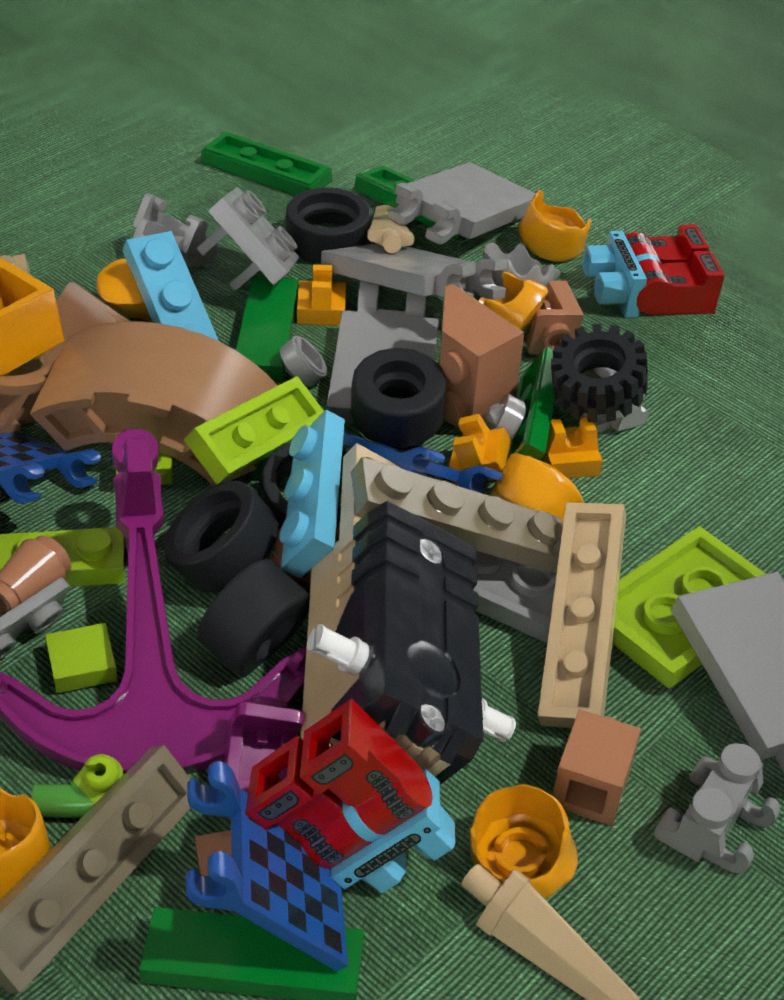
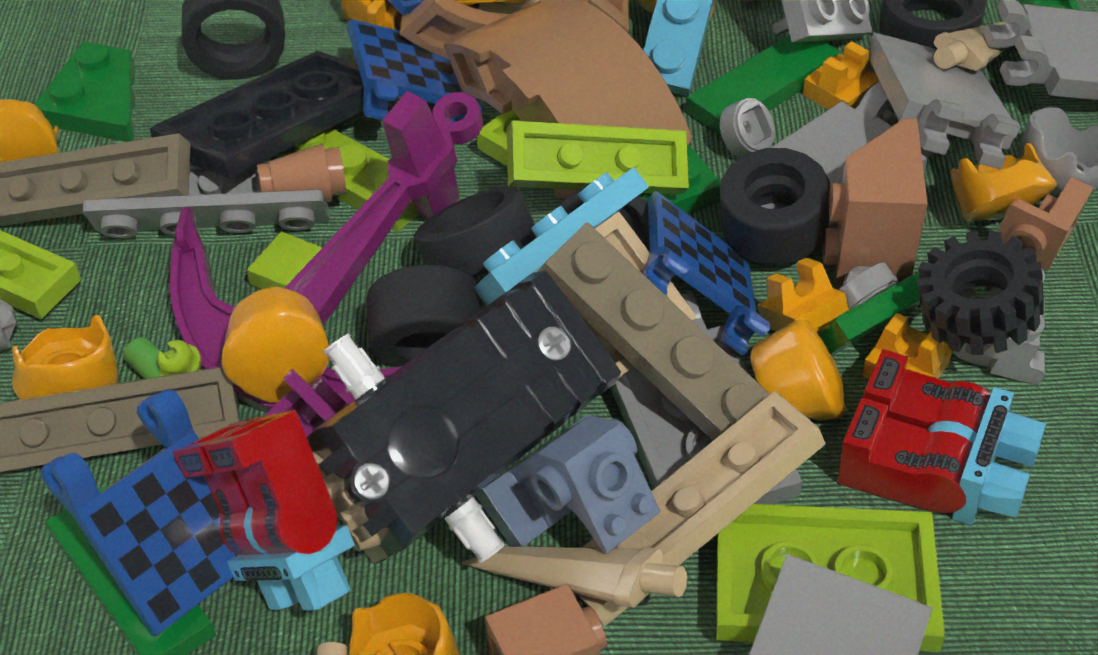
camera: 50 degrees right, 5 degrees up
none -> light orange hair [222,286,329,403]
none -> tan bar [461,546,687,608]
none -> sand blue tile [476,414,661,554]
none -> hips [838,349,1046,526]

